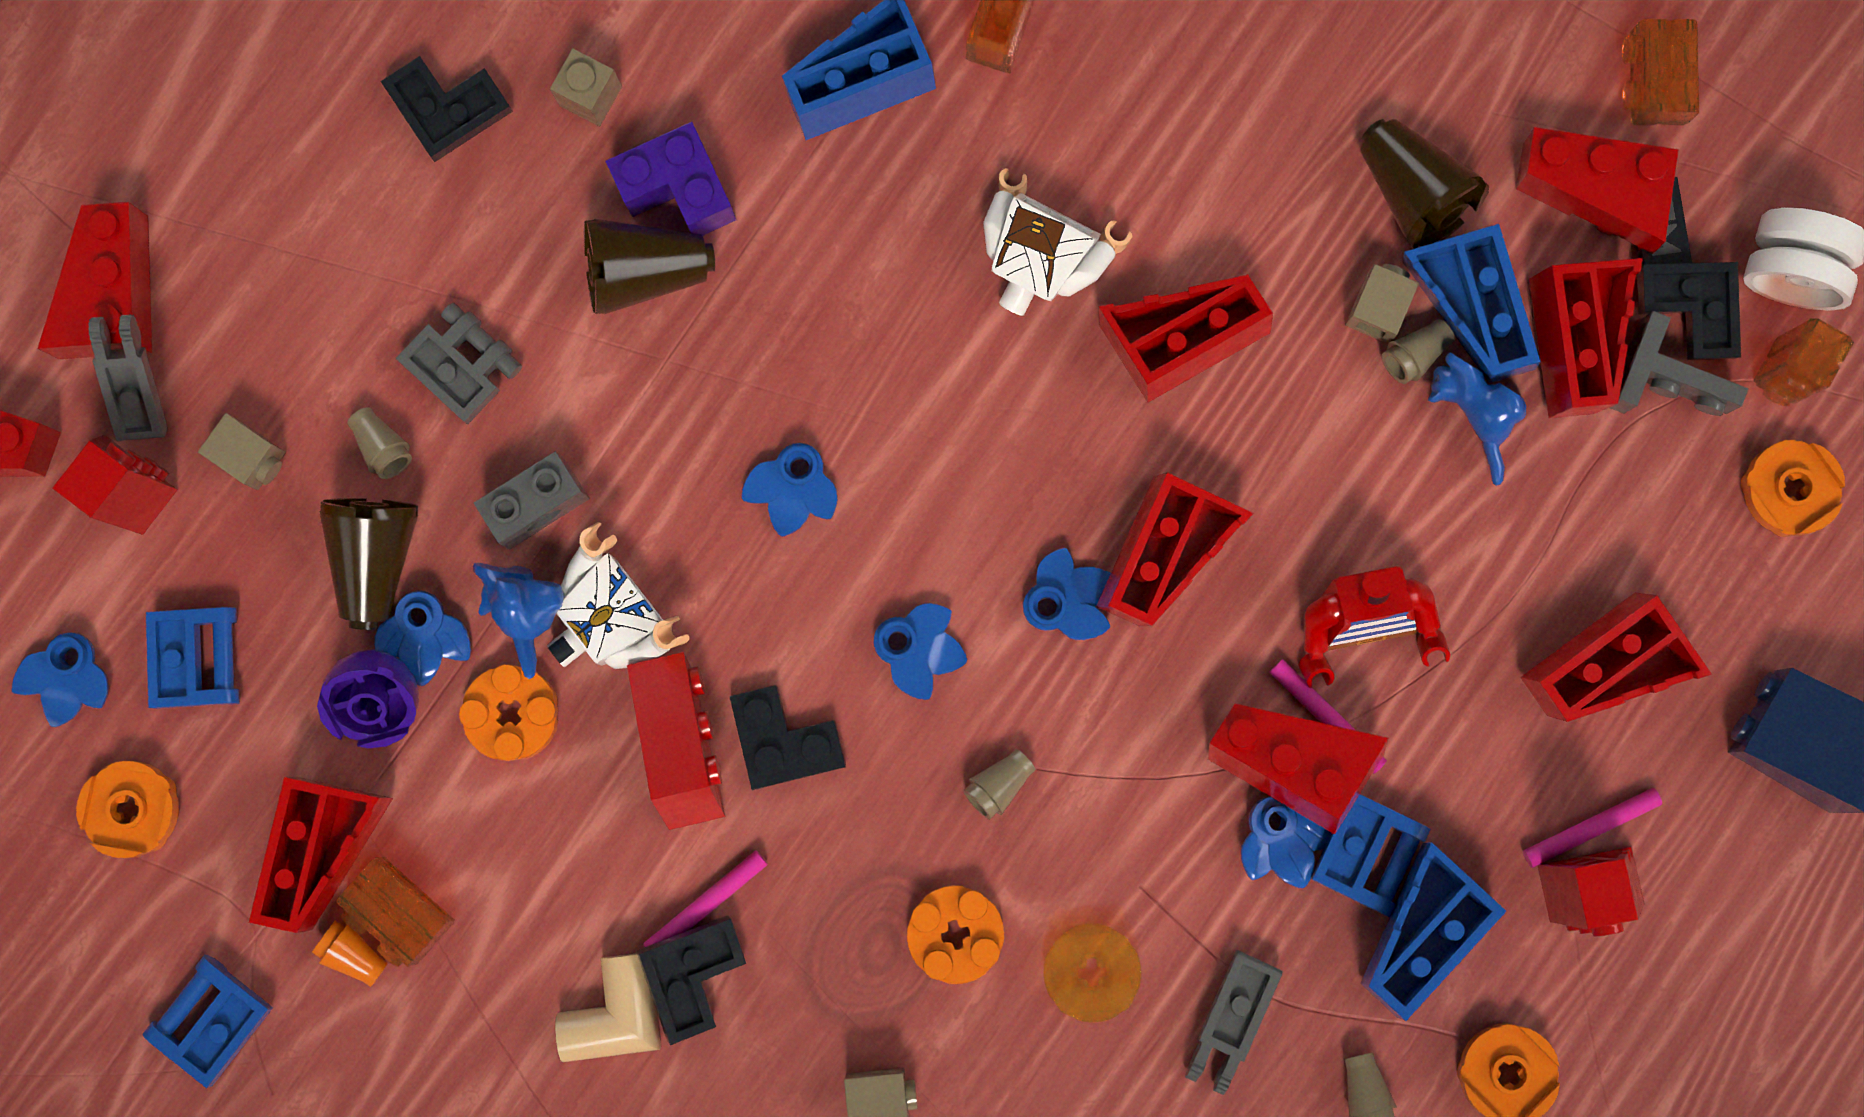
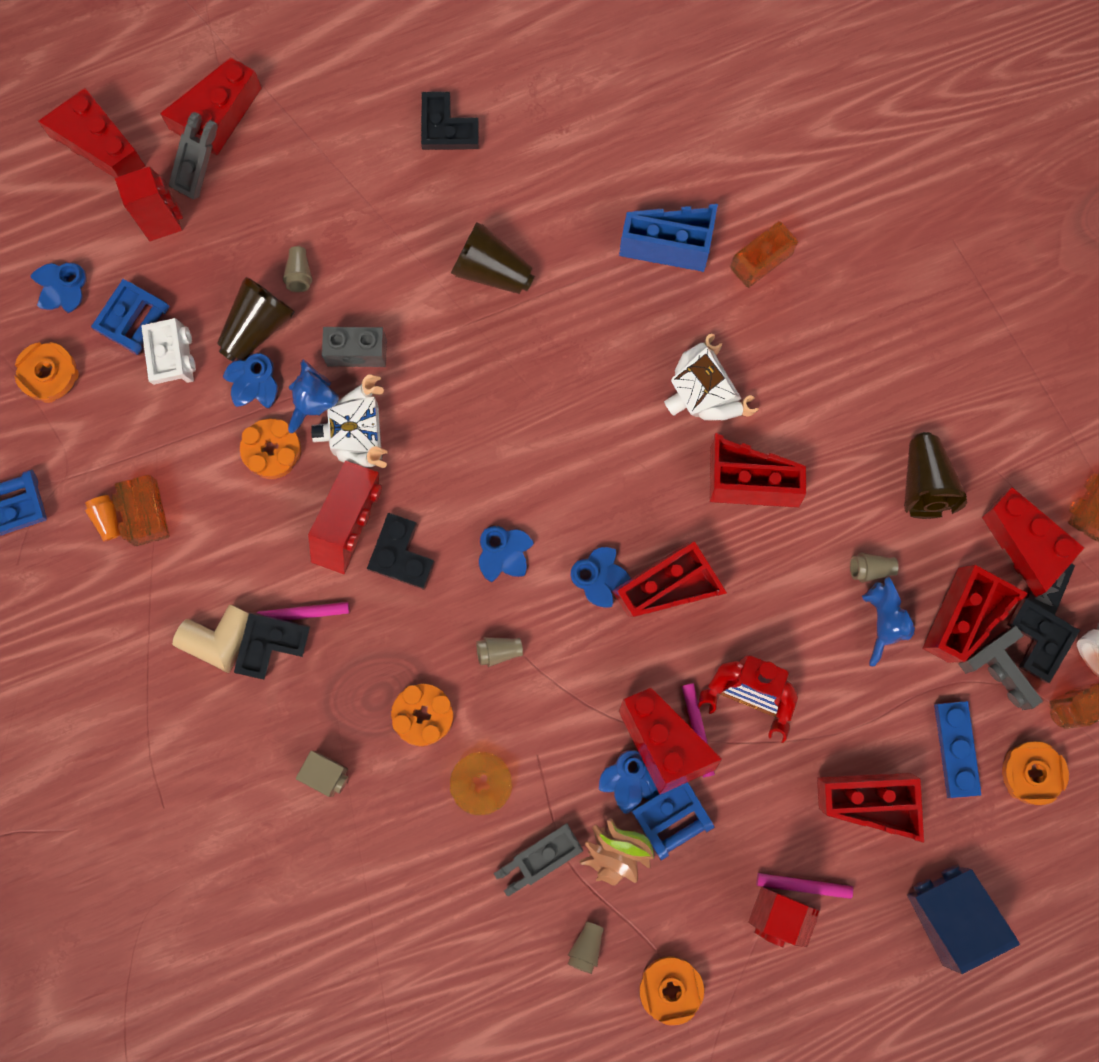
camera: 25 degrees right, 5 degrees down
dark tan brick [198,413,285,490] -> none
red wedge [248,777,393,933] -> none
dark purple cylinder [317,650,419,748] -> none
dark grey plate [396,303,522,425] -> none
dark tan brick [550,48,622,127] -> none
dark purple brick [606,122,736,236] -> none
blue plate [742,443,838,537] -> none
dark tan brick [1345,264,1419,344] -> none
blue wedge [1360,842,1506,1021] -> none
blue wedge [1403,224,1541,383] -> none
none -> white bracket [141,318,196,385]
none -> nougat hair [579,818,654,886]
none -> blue plate [934,701,982,798]

